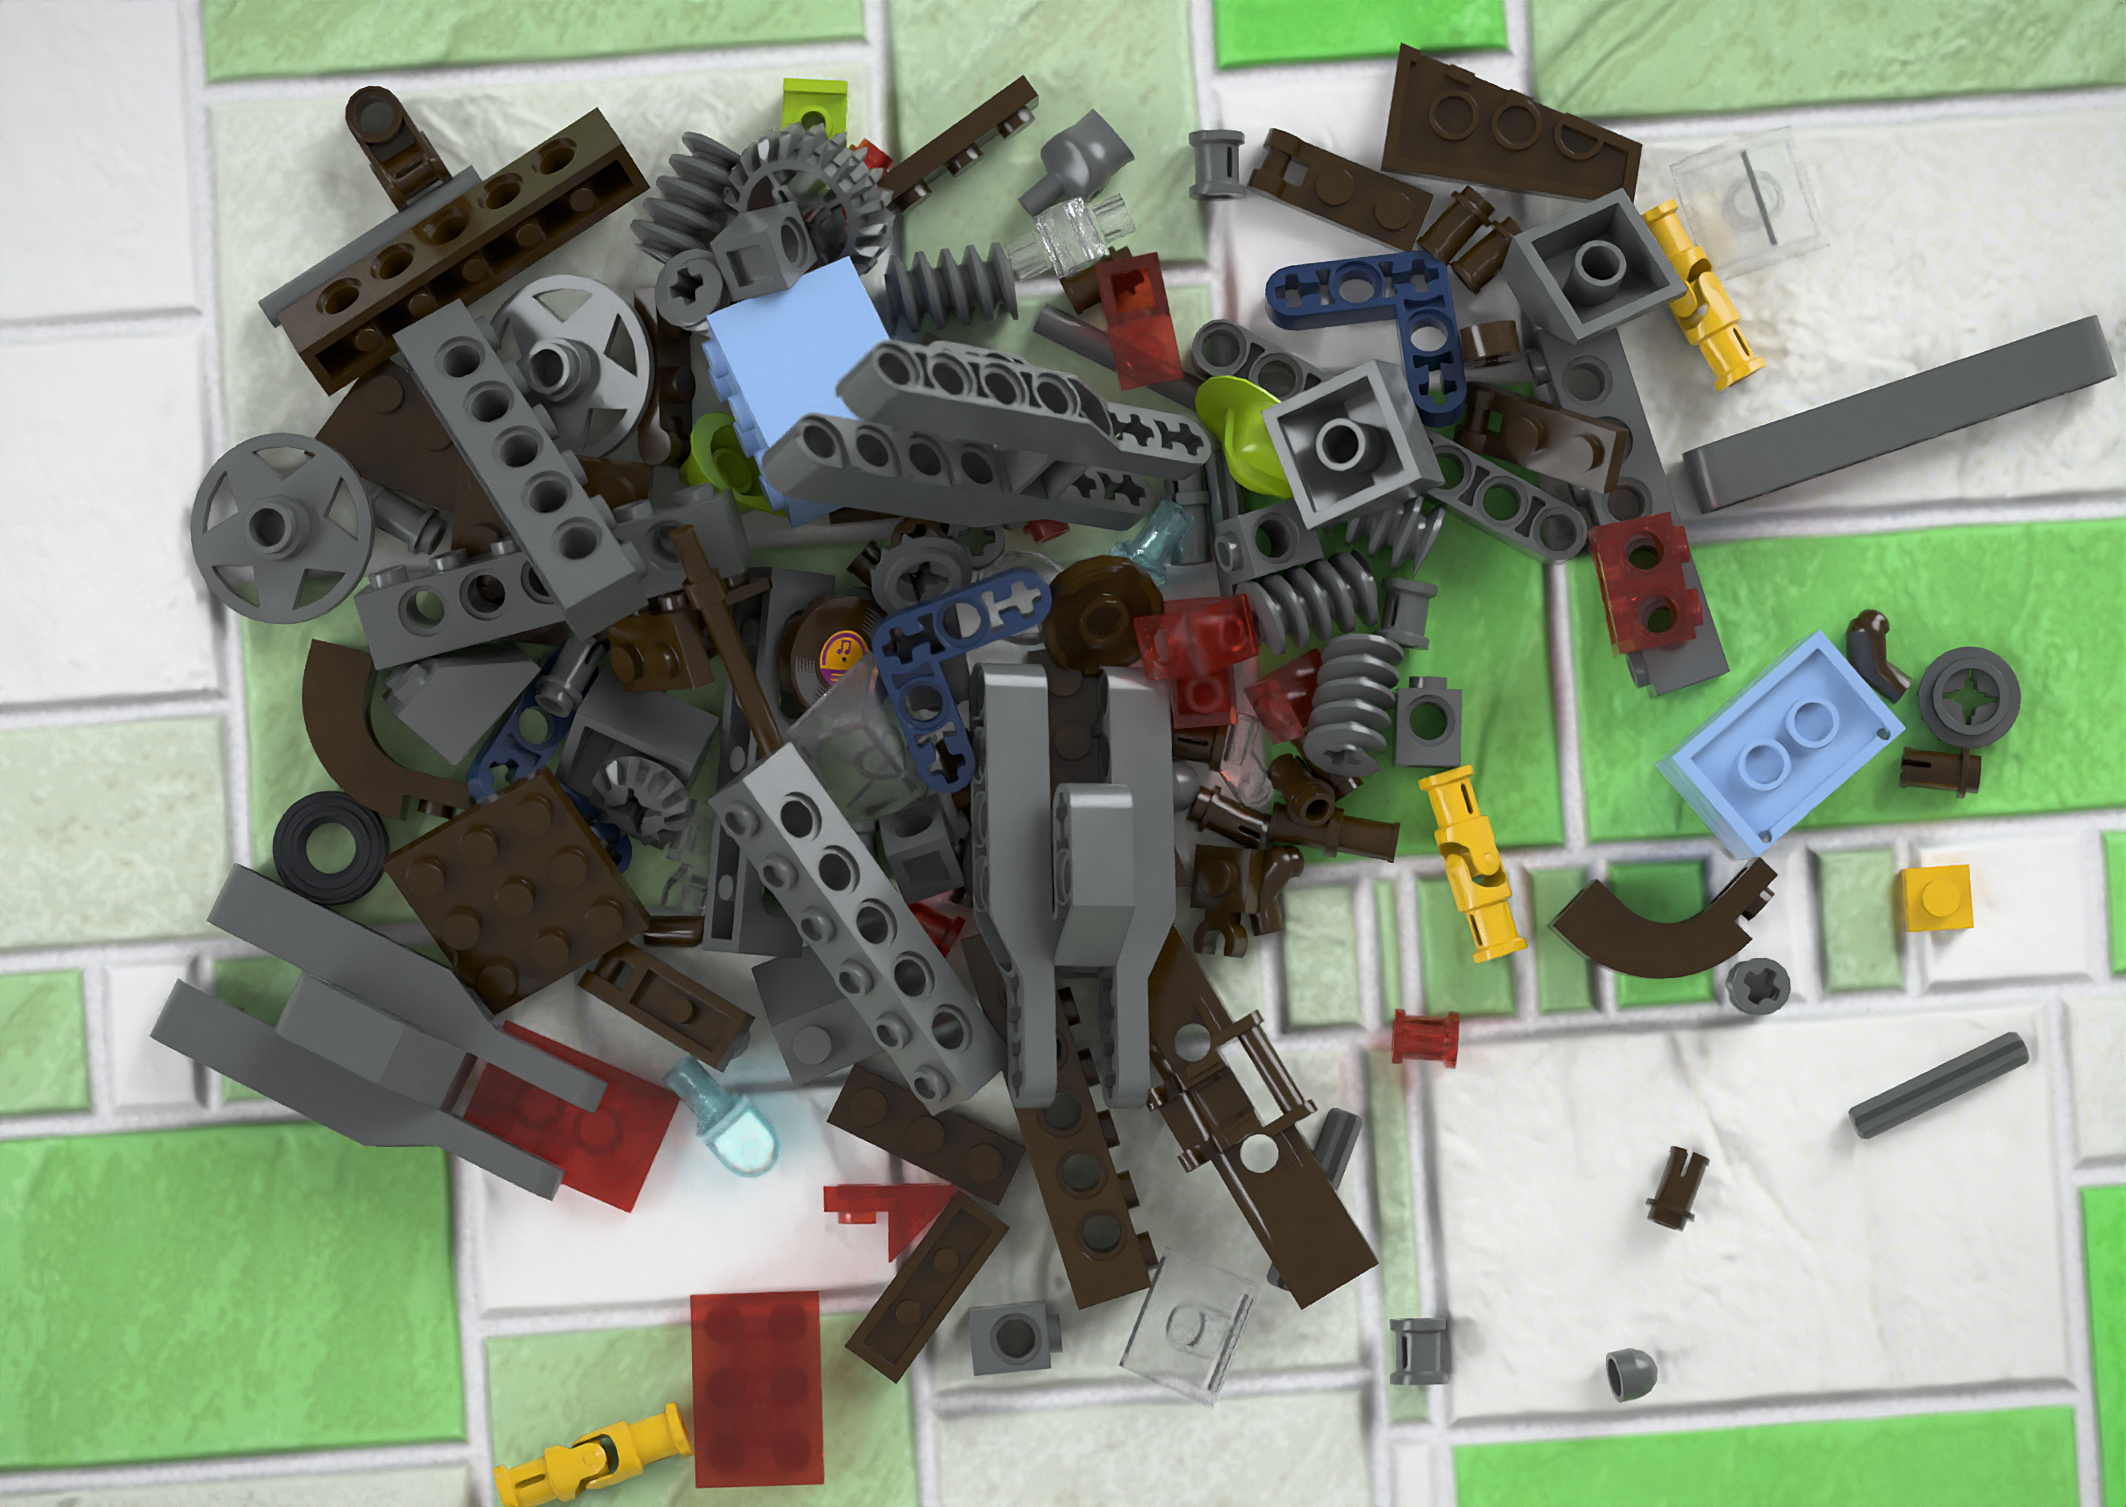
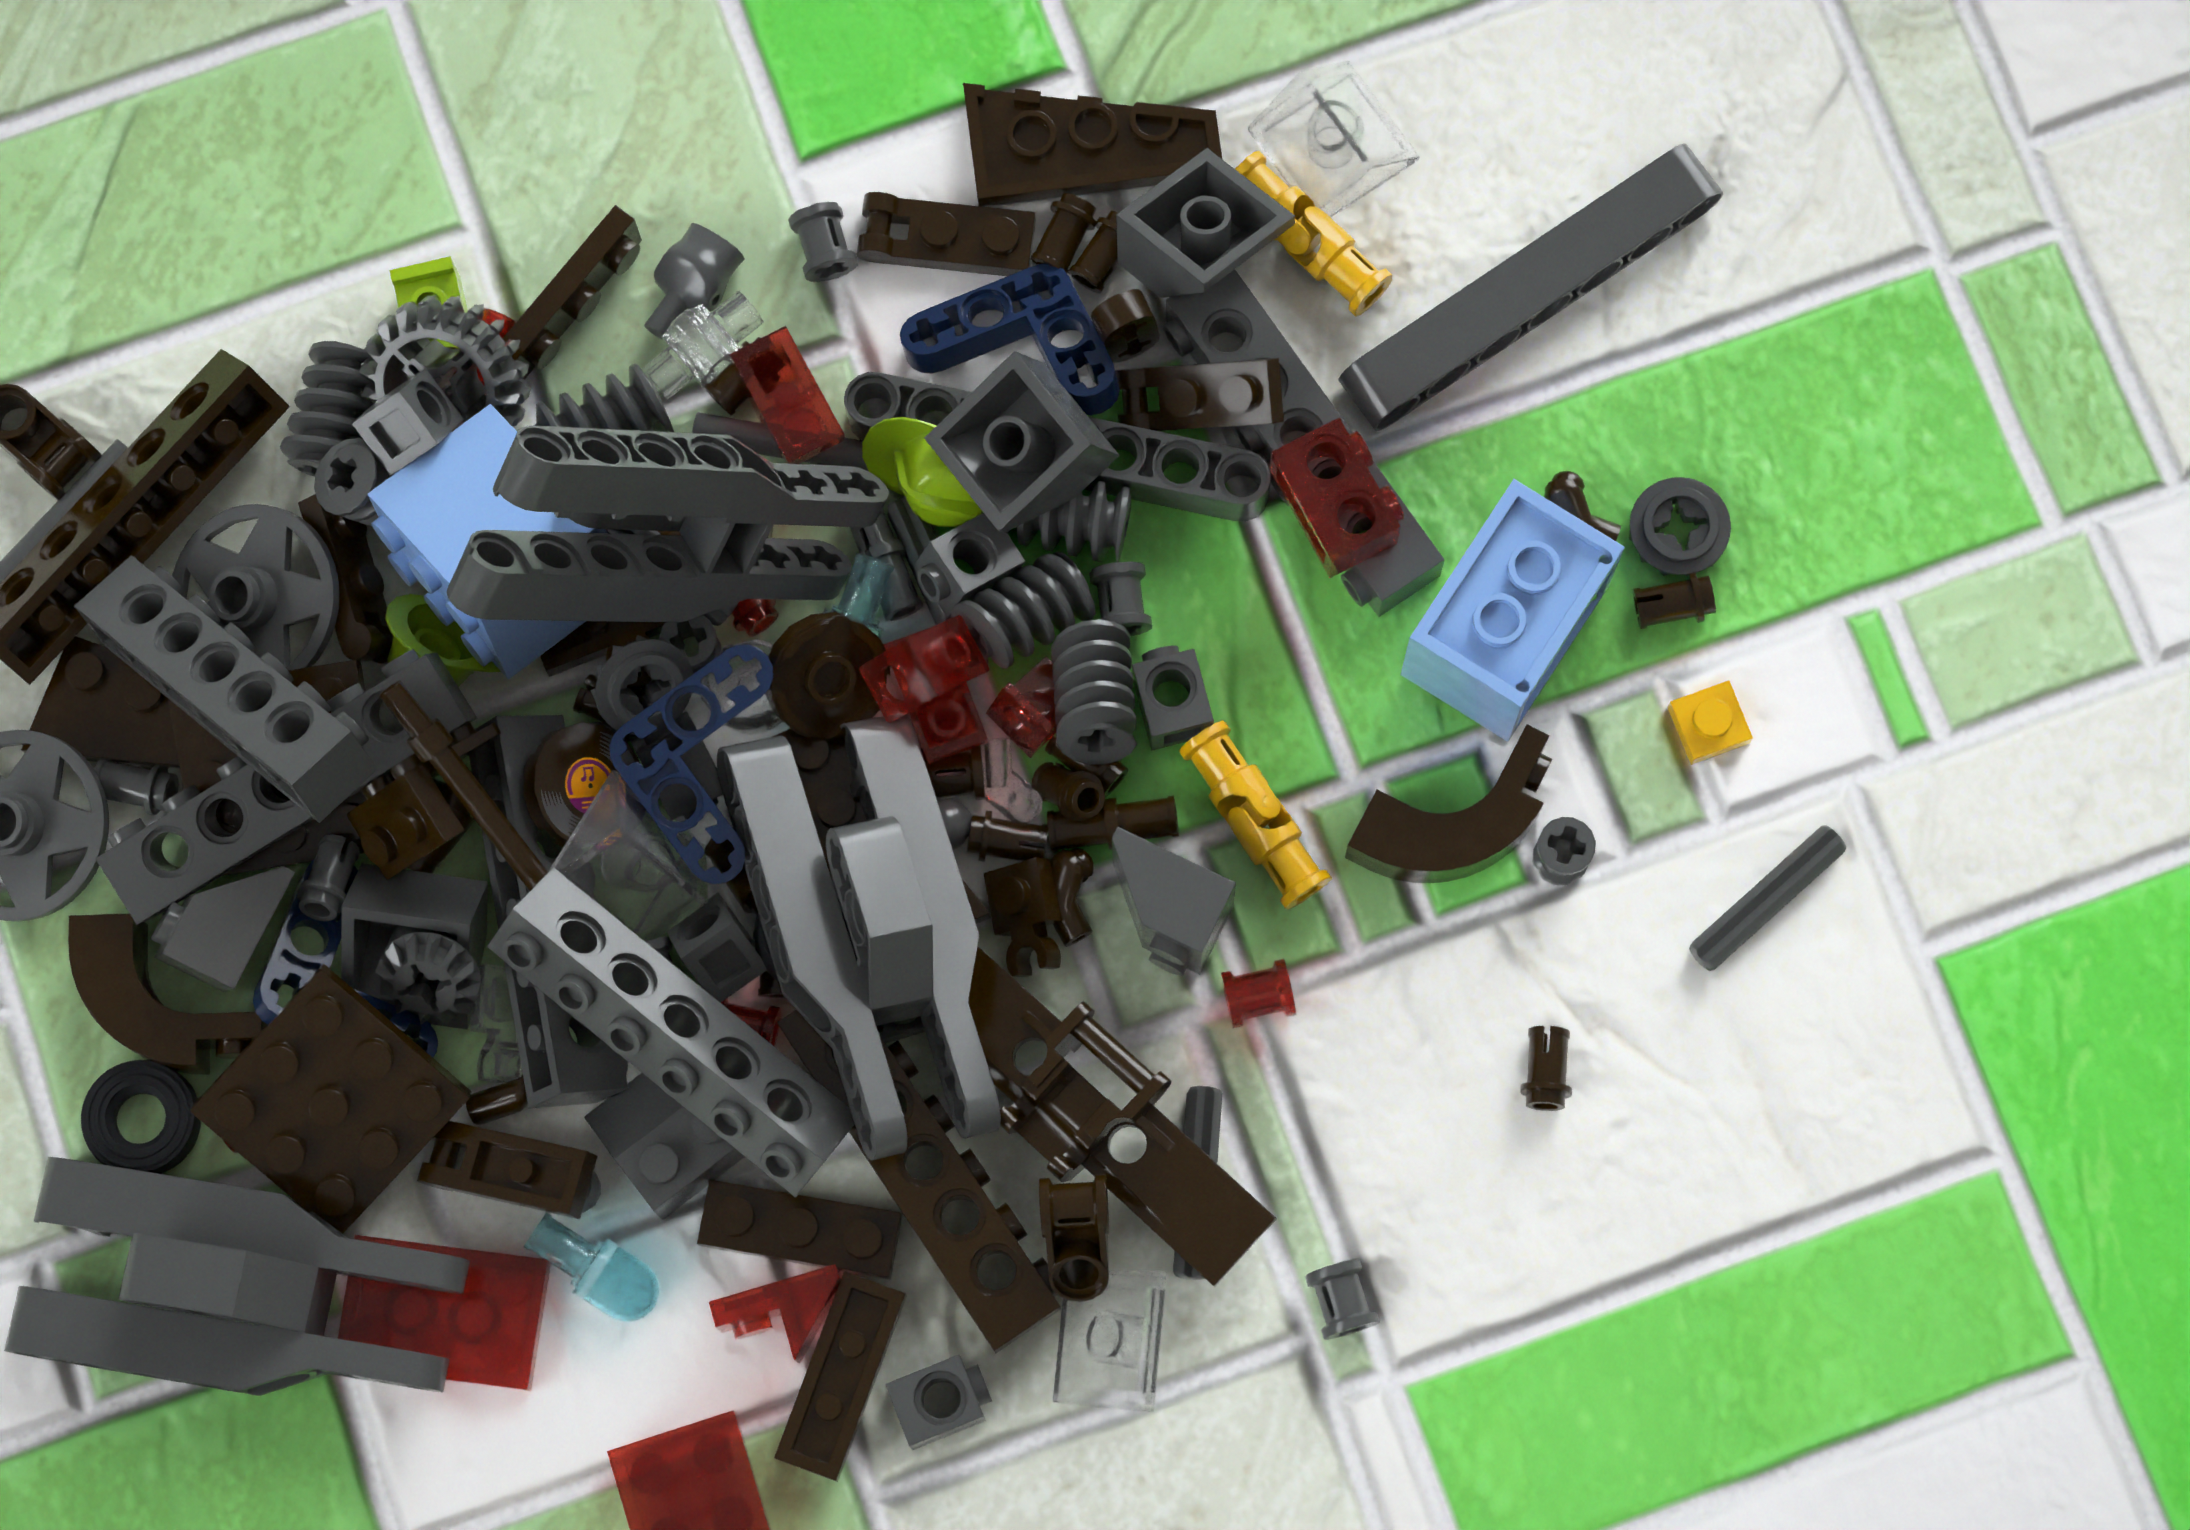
camera: 10 degrees left, 10 degrees down
dark grey hinge [1606,1348,1658,1403] -> none
none -> dark brown piece [1039,1174,1109,1302]
none -> dark grey slope [1112,827,1236,976]

